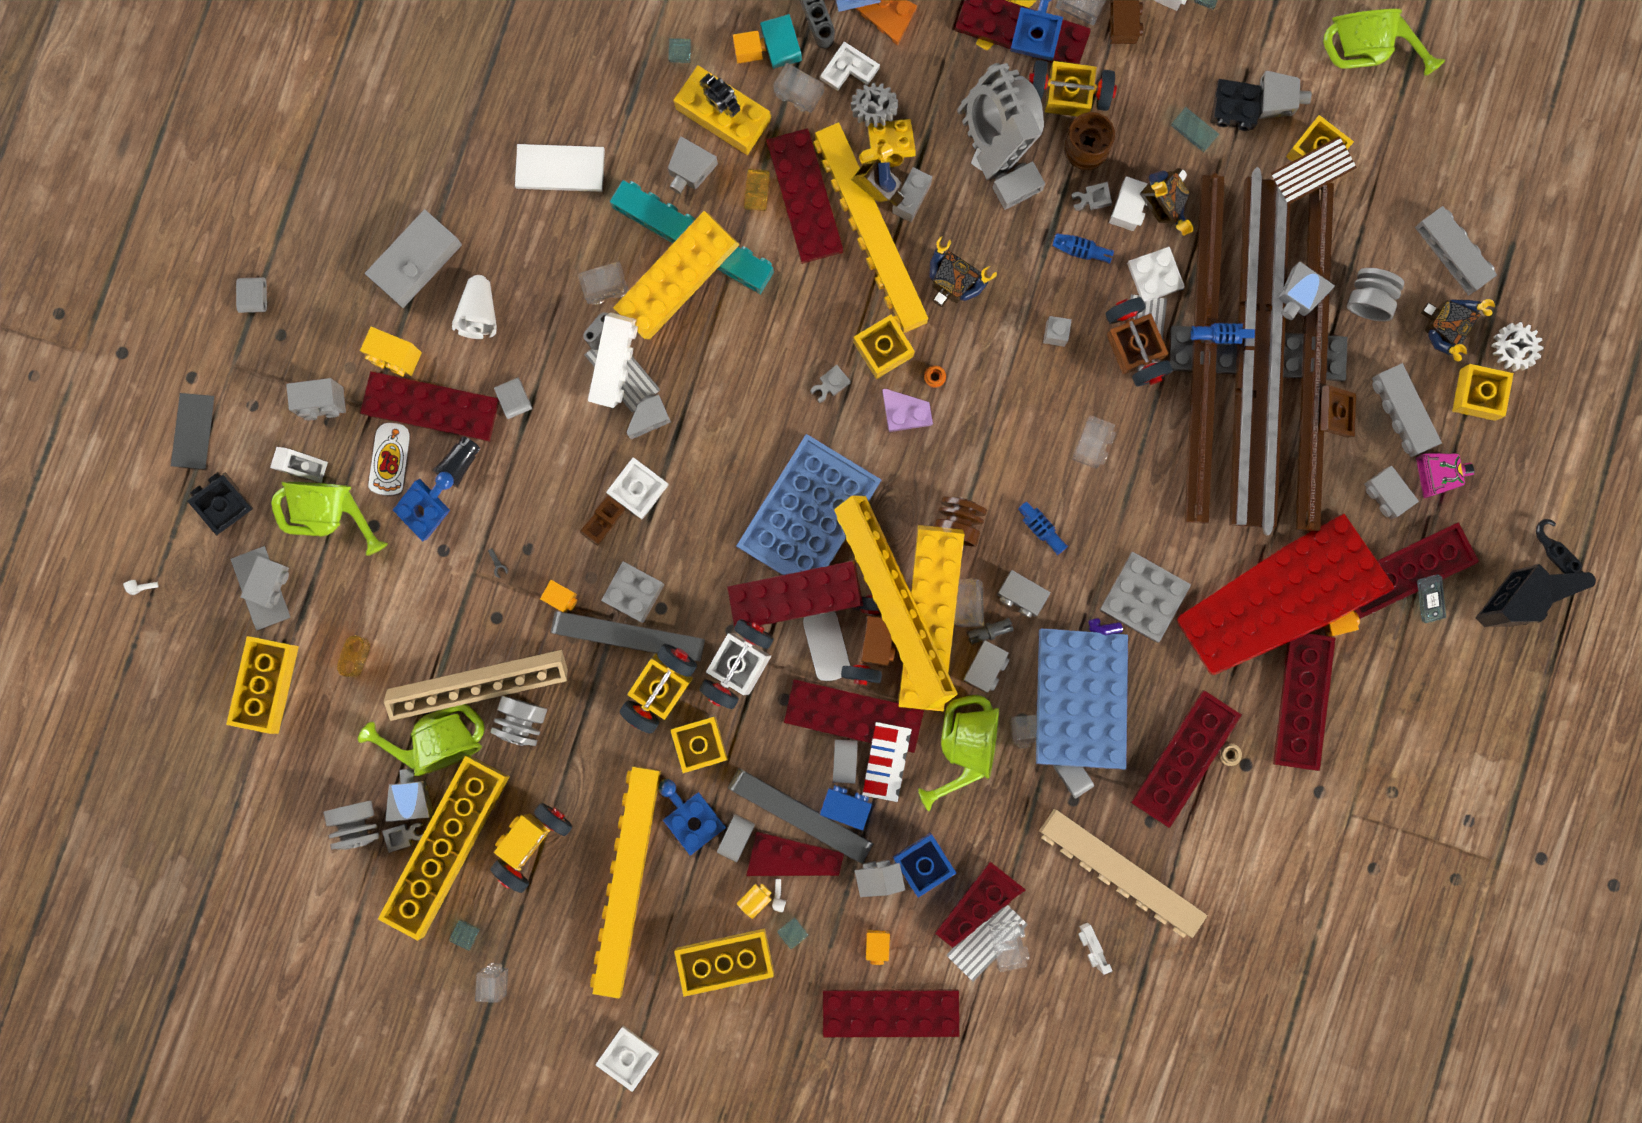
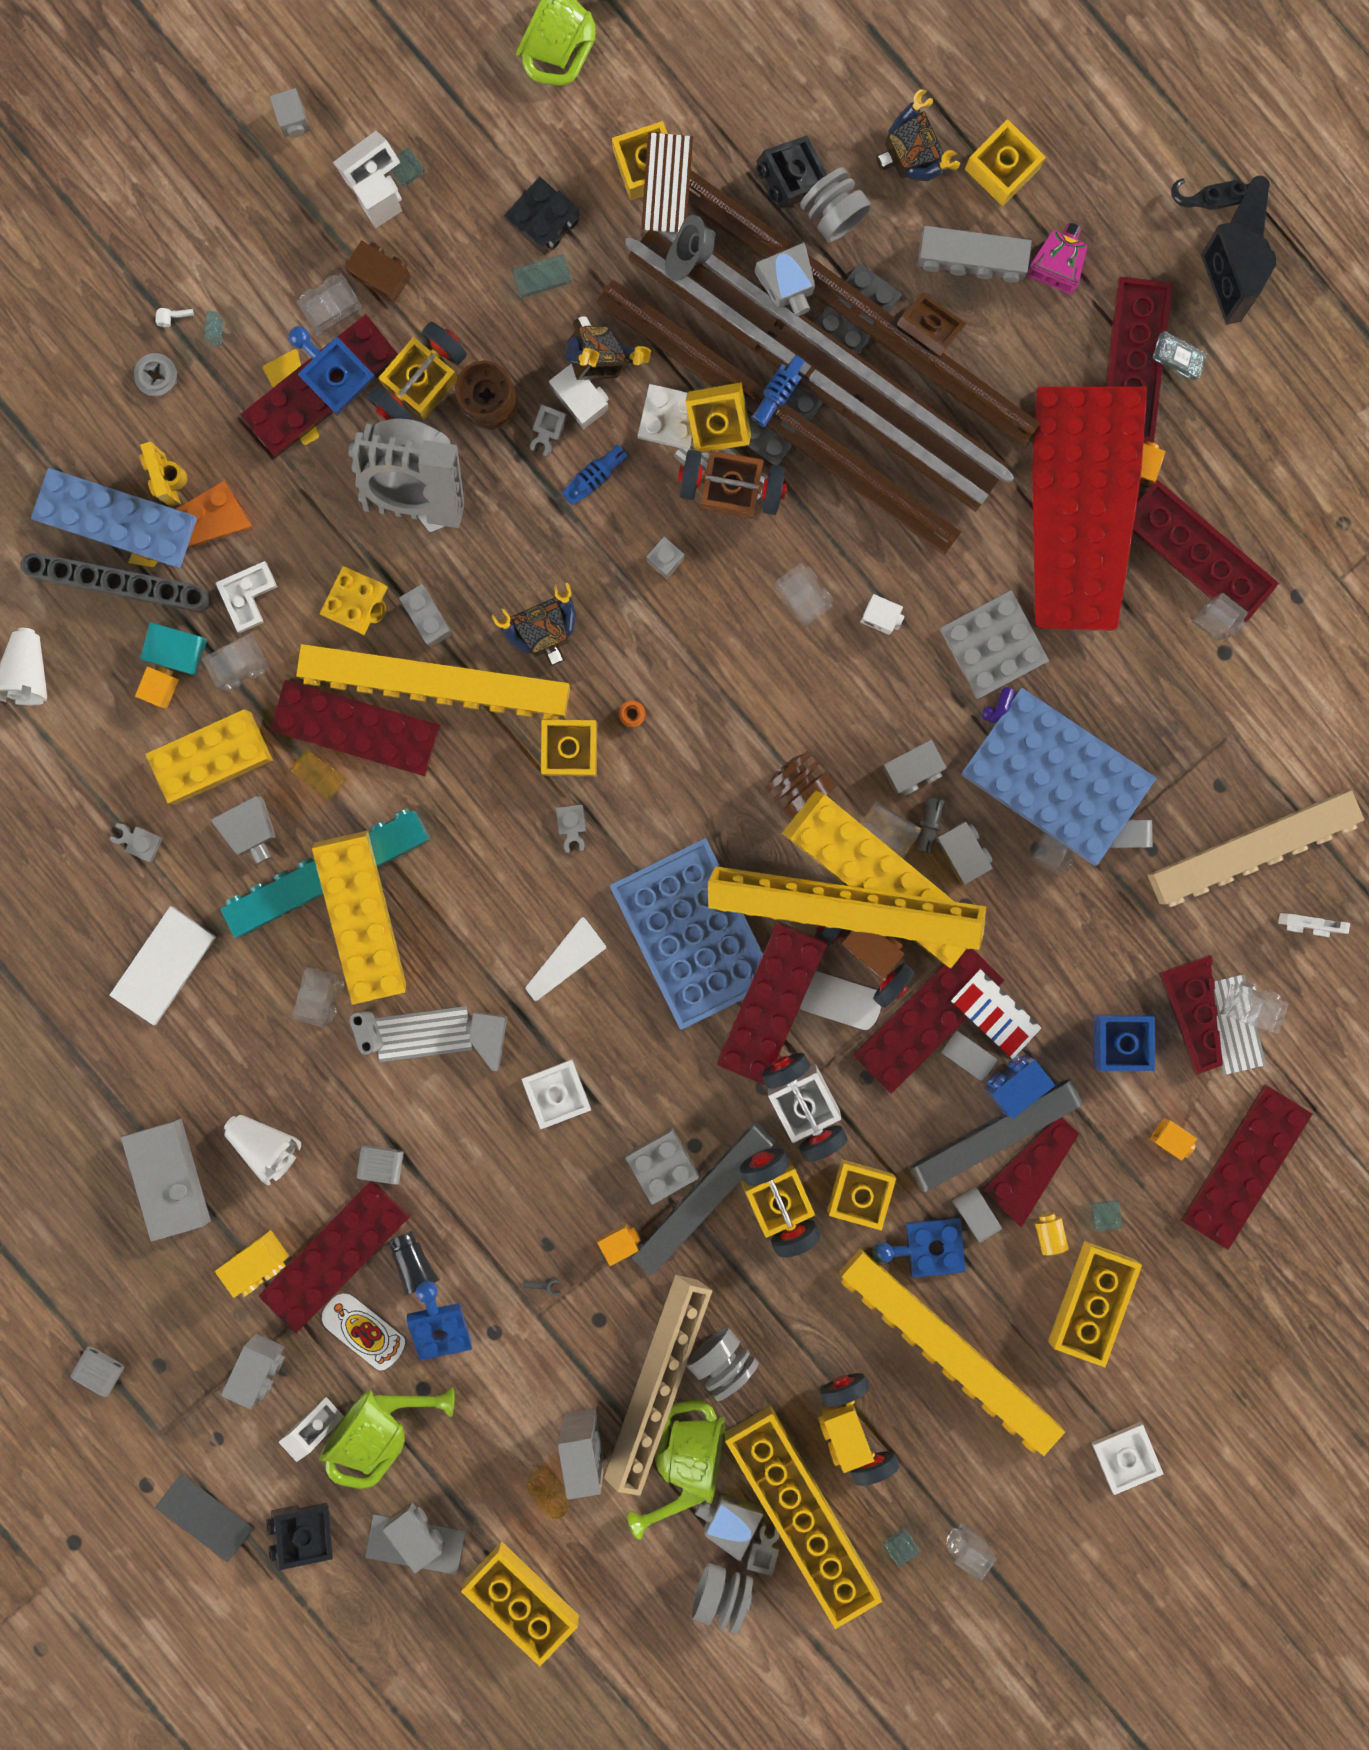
camera: 65 degrees left, 5 degrees up
white hand [123,580,158,595] -> none
reddish brown slope [580,495,626,546] -> none
white brick [588,312,638,408] -> none
clear light blue tile [668,38,691,63] -> none
black gear [699,73,741,118] -> none
white hand [772,879,786,912] -> none
light grey gear [851,83,898,127] -> none
torso [851,144,904,207] -> none
light grey brick [855,860,905,897] -> none
lavender wing [882,389,933,432] -> none
lime piece [918,695,999,811] -> none
light grey brick [993,161,1045,210] -> none
blue hinge [1018,502,1068,556] -> none
dark red plate [1130,690,1242,828] -> none
tan plate [1219,743,1242,766] -> none
light grey torso [1259,71,1312,119] -> none
light grey brick [1364,466,1419,520] -> none
light grey brick [1415,206,1497,296] -> none
white gear [1491,322,1543,371] -> none
none -> light grey plate [110,823,163,862]
none -> white sticker [526,917,606,1001]
none -> light grey brick [558,1408,605,1500]
none -> dark grey piece [665,215,715,281]
none -> yellow brick [685,383,751,453]
none -> black plate [756,135,827,209]
none -> white brick [860,594,904,635]
none -> clear brick [1192,593,1248,641]

